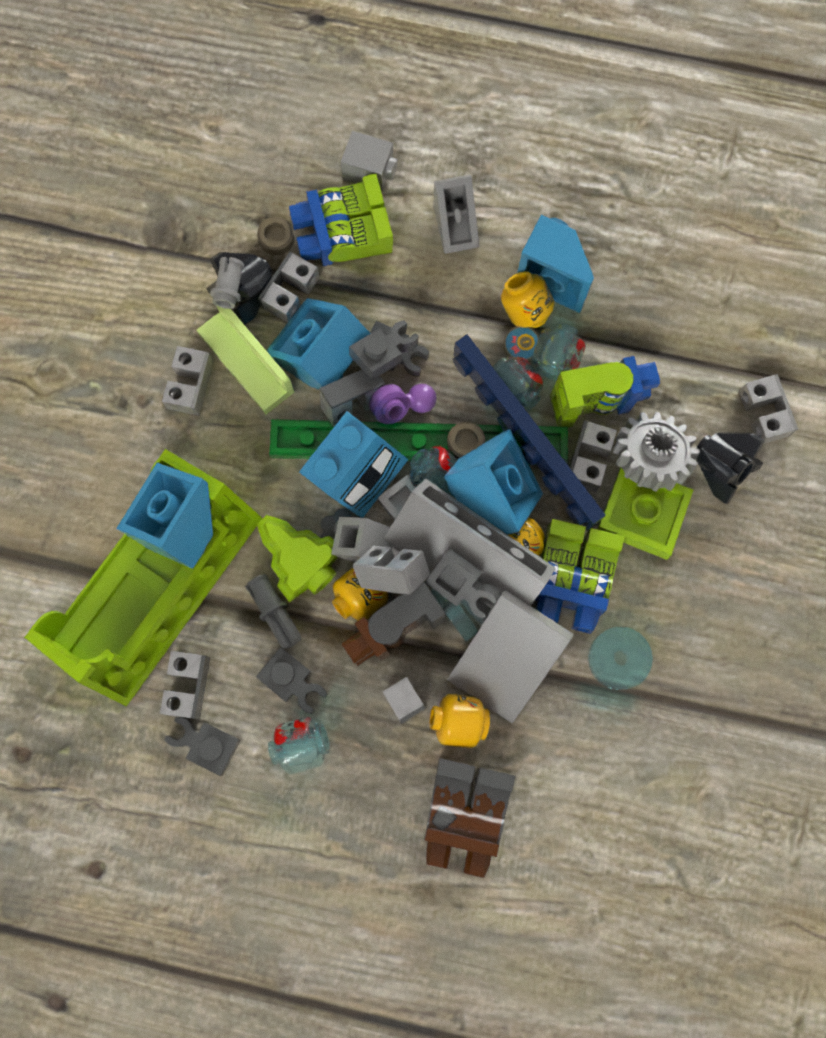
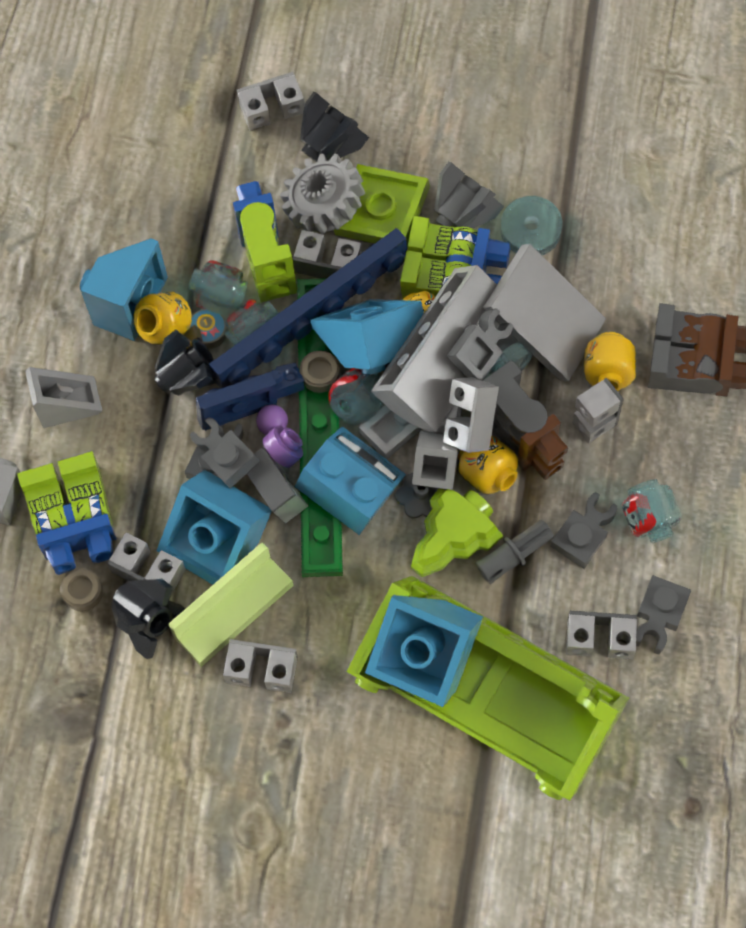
camera: 90 degrees left, 10 degrees down
light grey pin [210,257,244,309] -> none
none -> black brick [155,325,216,396]
none -> dark blue hinge [196,363,304,431]
none -> dark grey brick [433,161,504,228]

